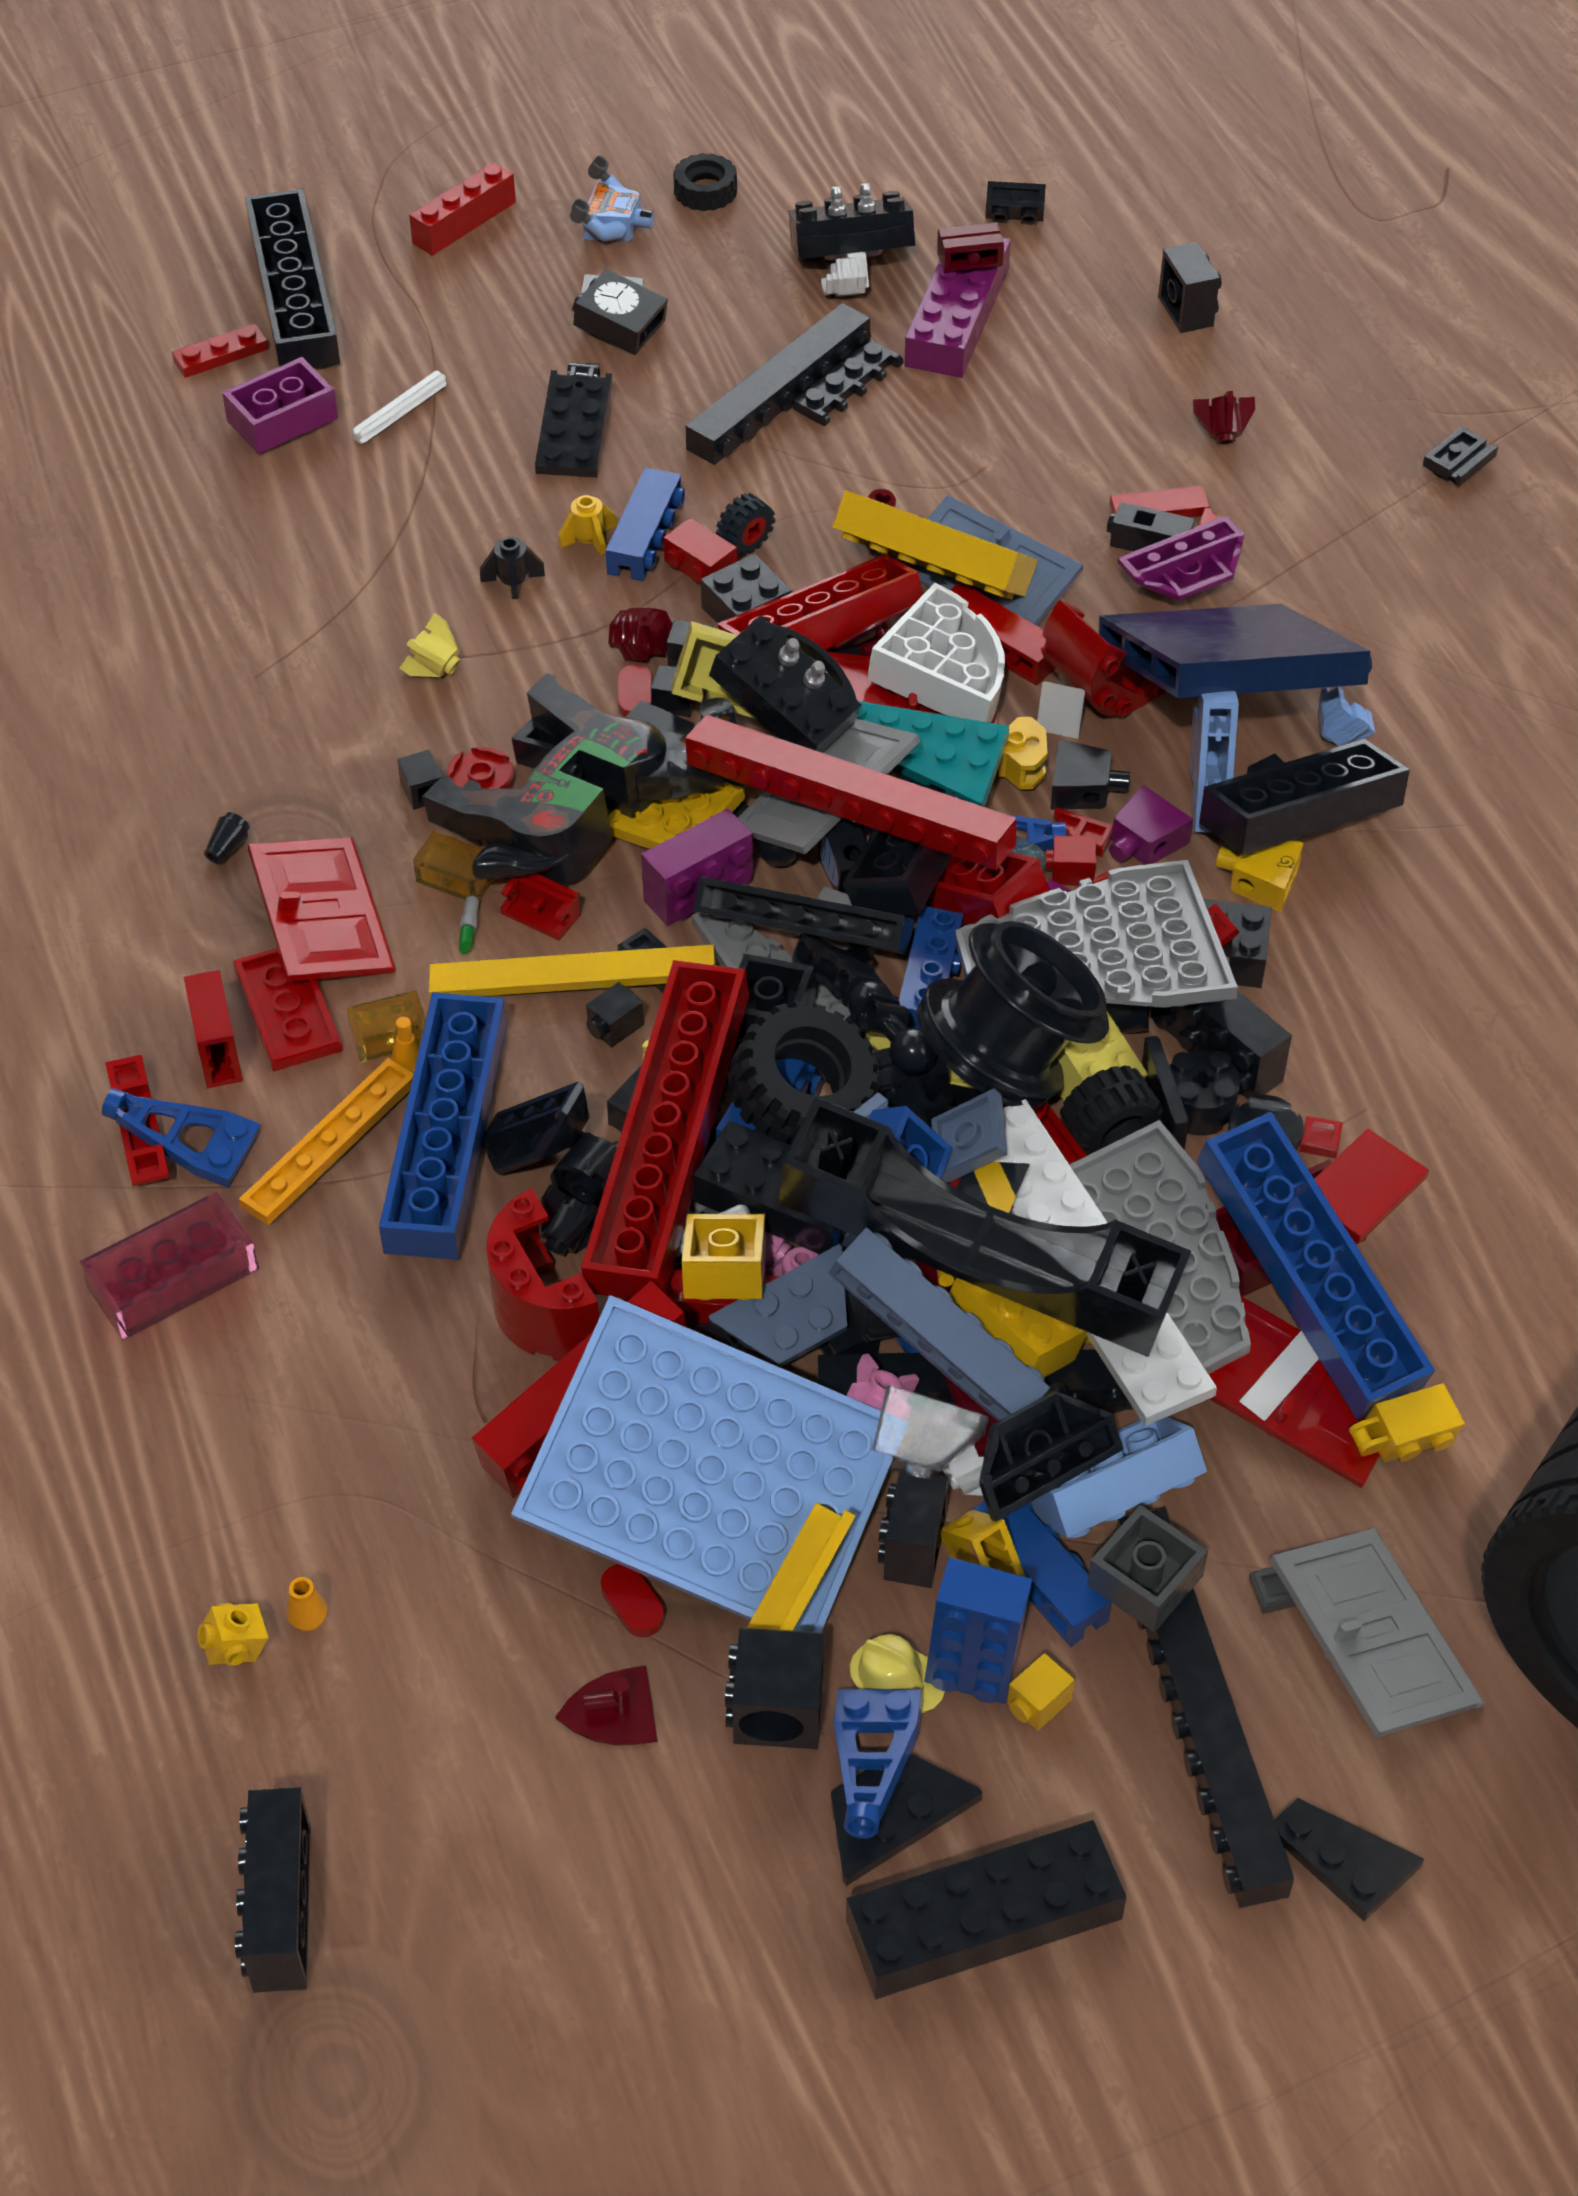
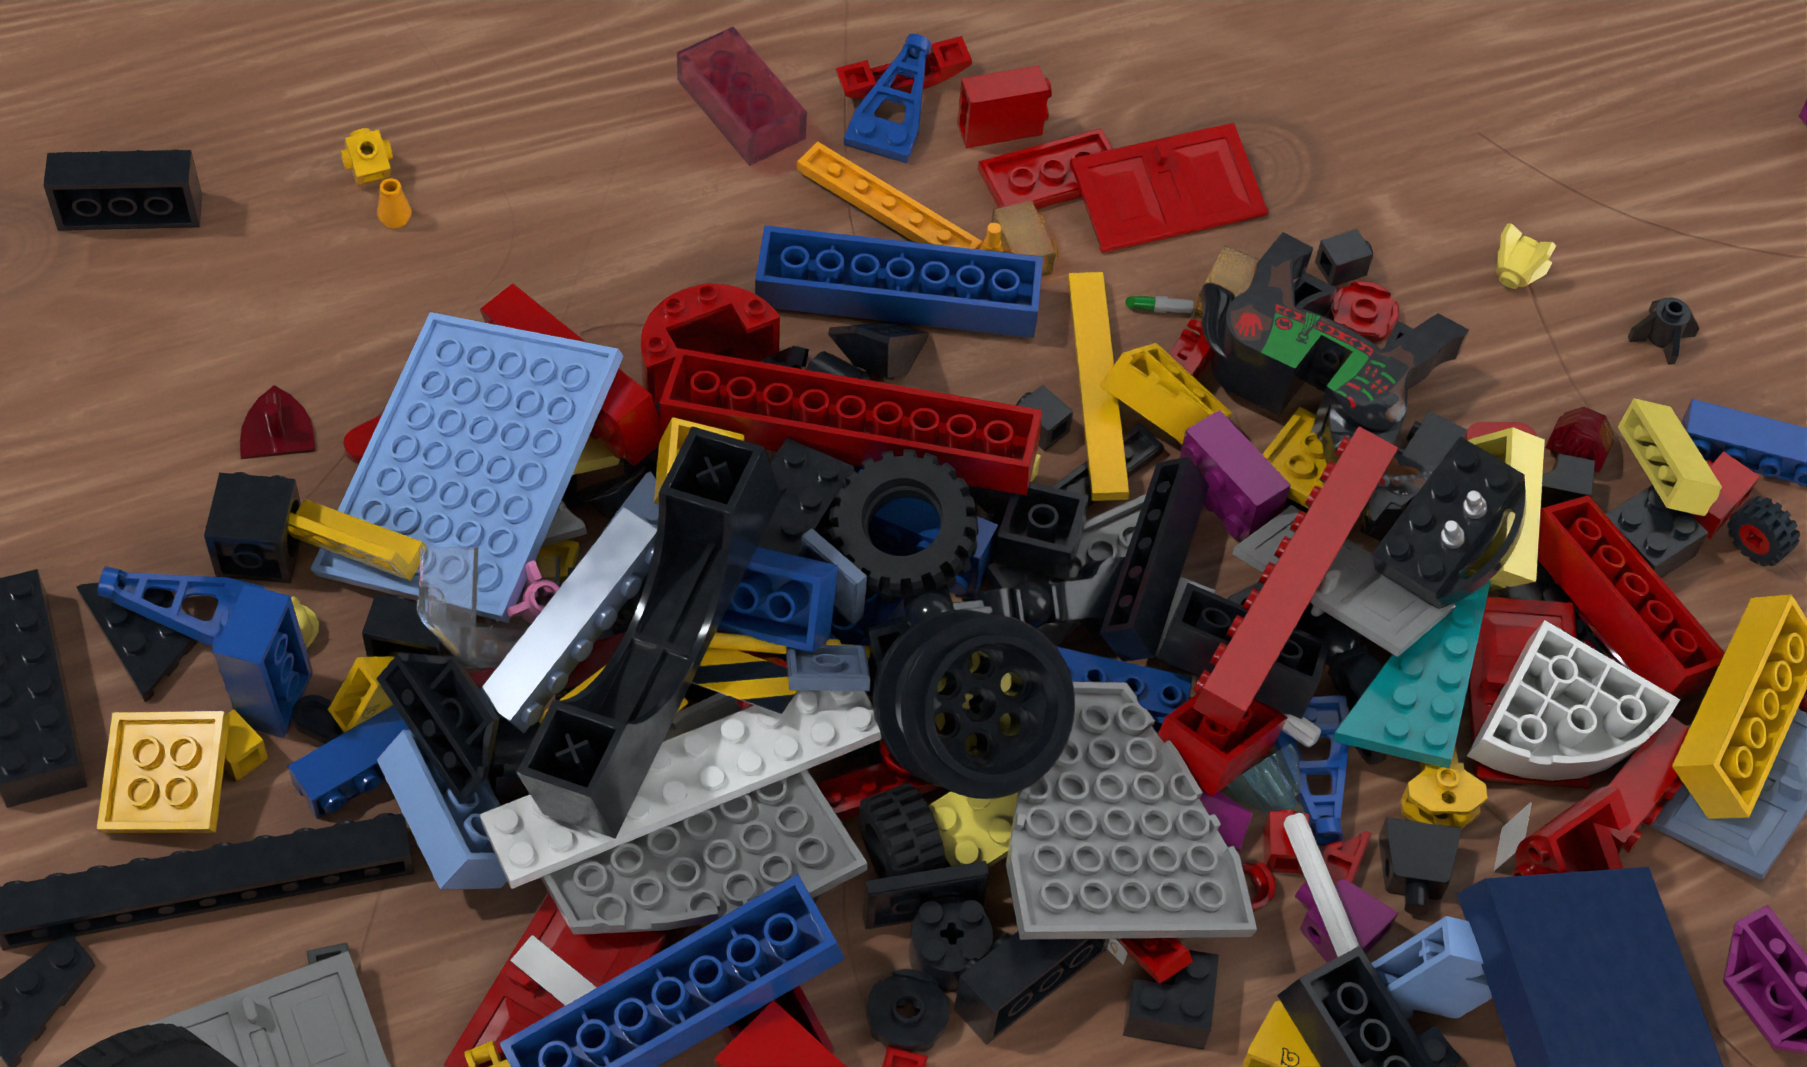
camera: 85 degrees right, 5 degrees up
black cone [204,812,250,865] -> none
yellow brick [558,495,618,555] -> none
dark grey brick [1087,1505,1208,1633] -> none
none -> yellow plate [96,711,230,833]
none -> yellow wedge [1100,343,1233,445]
none -> white axle [1284,813,1359,957]
none -> light yellow brick [1618,398,1722,516]

